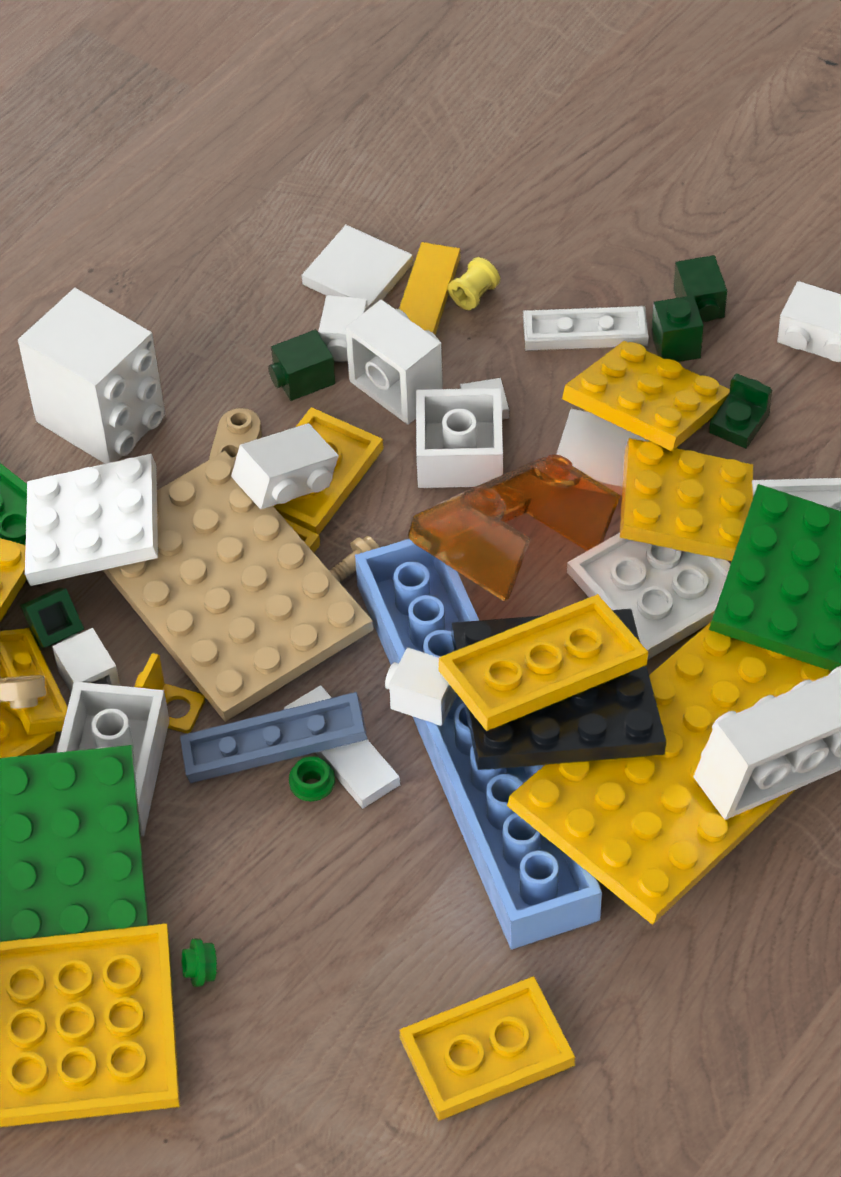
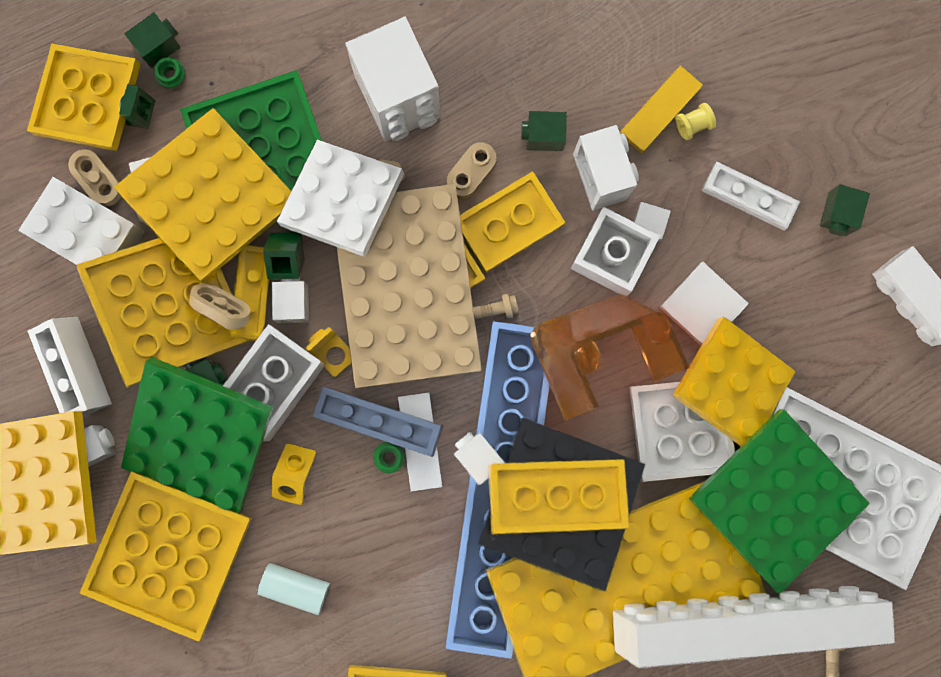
camera: 20 degrees right, 30 degrees up
green plate [181,938,217,987] -> none
white brick [231,423,339,510] -> none
white tile [302,225,413,310] -> none
white brick [318,295,367,362] -> none
yellow plate [562,340,730,451] -> none
dark green brick [651,295,704,362] -> none
dark green bracket [709,373,772,449] -> none
none -> light aqua brick [257,563,330,615]
none -> yellow bracket [272,444,316,505]

